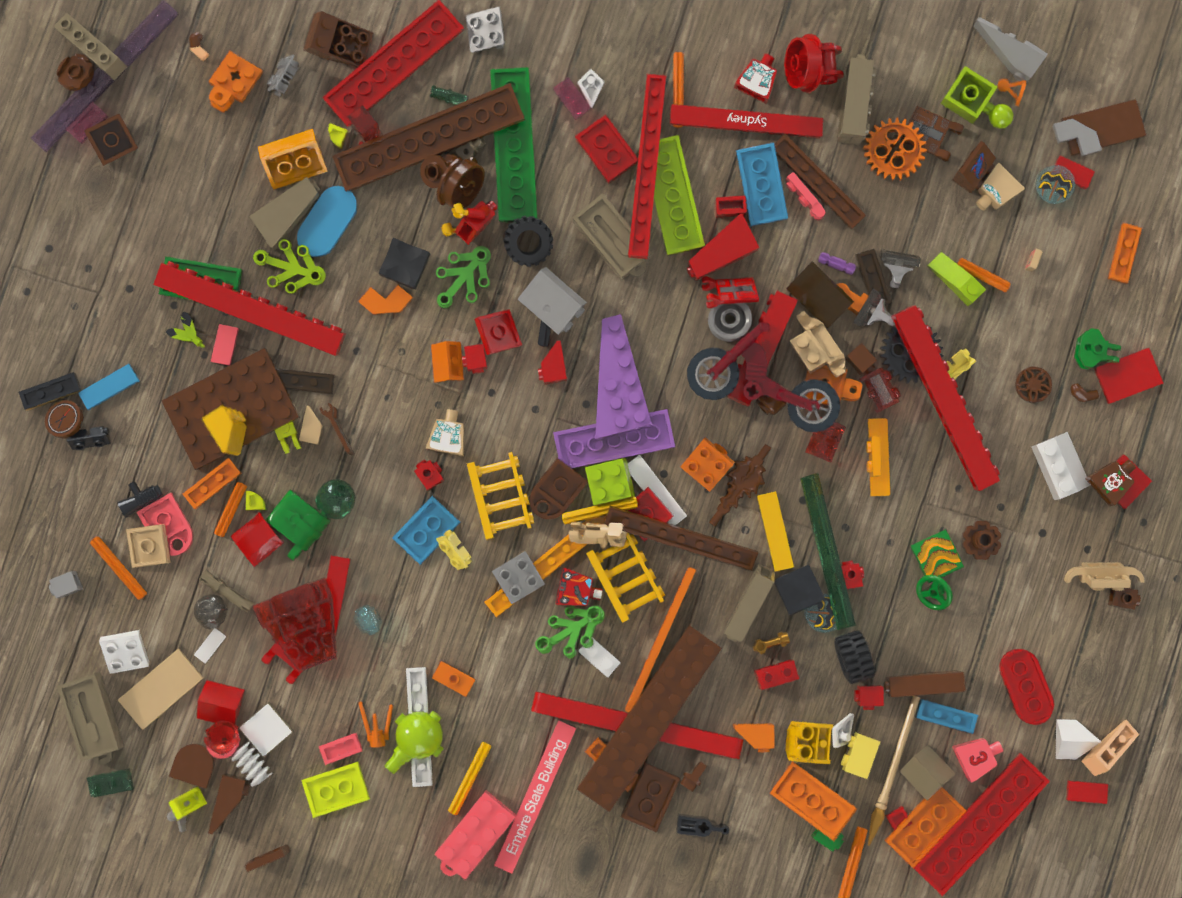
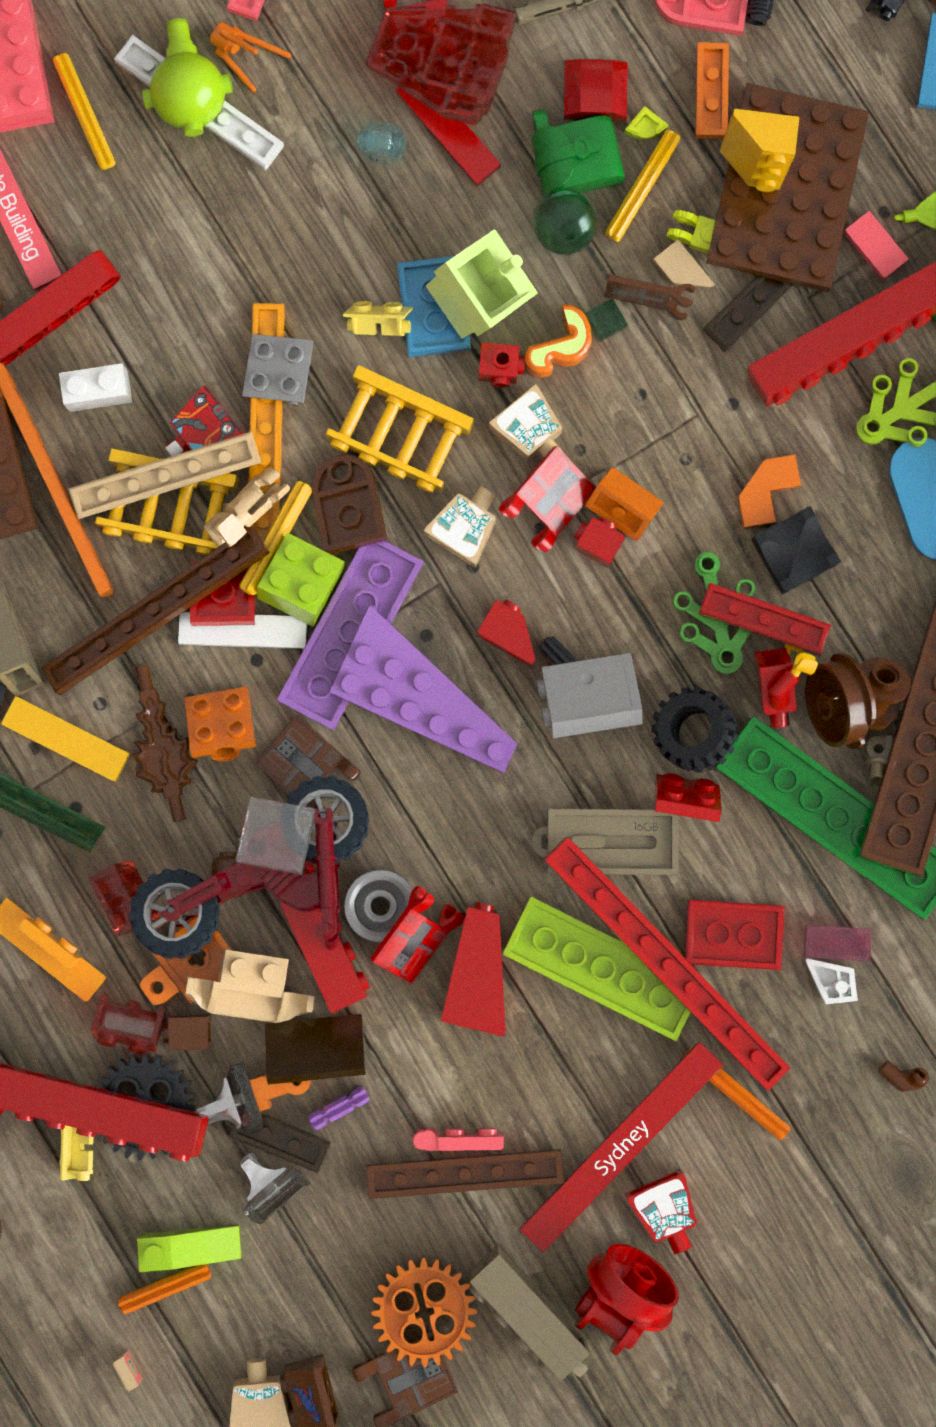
camera: 135 degrees right, 0 degrees up
orange axle [214,482,247,537] -> none
orange plate [432,661,476,697] -> none
red tile [474,309,522,355] -> none
bright green plant [535,605,605,659] -> none
red piece [715,196,747,218] -> none
dark azure tile [736,143,788,226] -> none
none -> tan tile [68,432,262,519]
none -> clear tile [236,797,316,875]
none -> reddish brown flag [255,715,361,813]
none -> torso [424,486,496,568]
none -> yellowish green piece [426,229,538,339]
none -> flag [498,446,596,552]
none -> orange animal [525,305,592,378]
none -> clear green tile [585,298,628,342]
none -> yellow axle [605,130,680,242]
none -> red plate [654,773,722,822]
none -> red tile [698,583,831,656]
none -> reddish brown arm [878,1060,929,1092]

